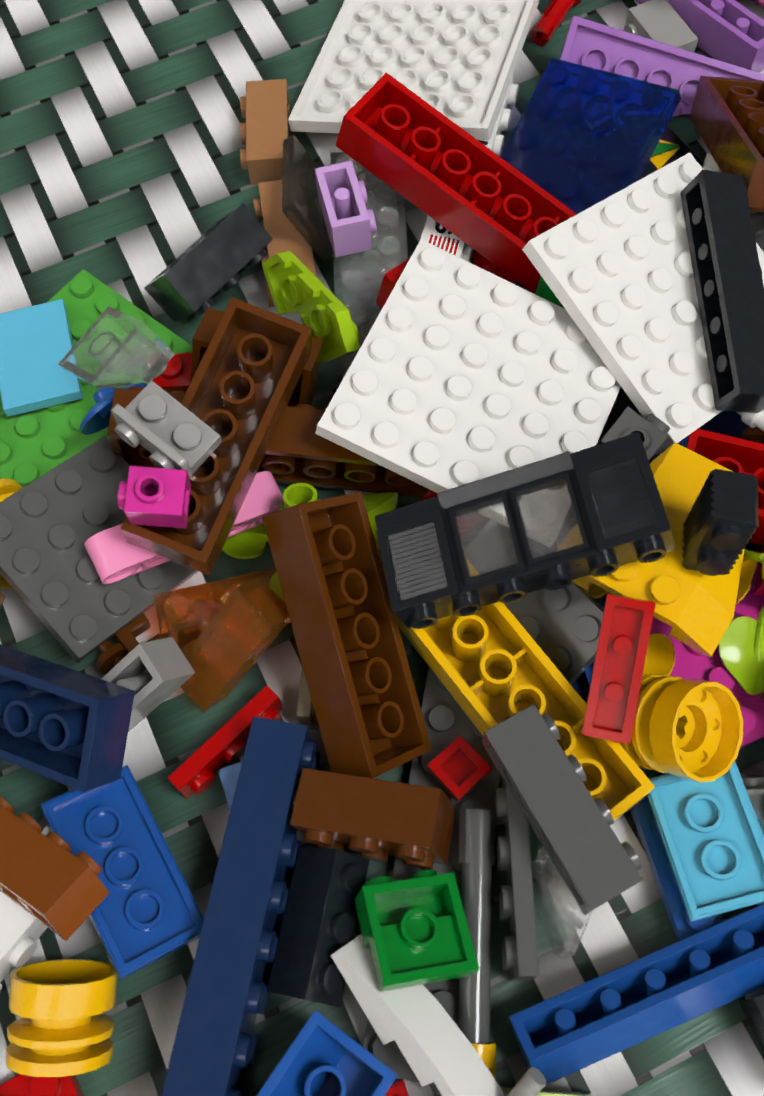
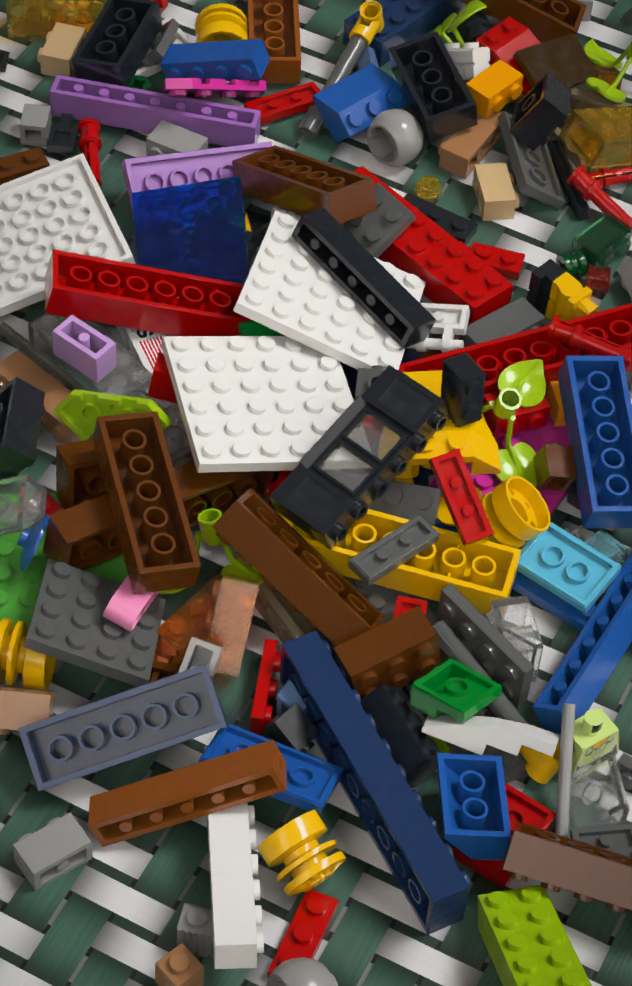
camera: 45 degrees left, 15 degrees down
light grey bracket [111,381,222,477] -> none
dark pink brick [118,466,191,529] -> none
dark grey brick [482,704,643,915] -> none
none -> black brick [262,703,320,753]
none -> dark grey tile [348,515,439,586]

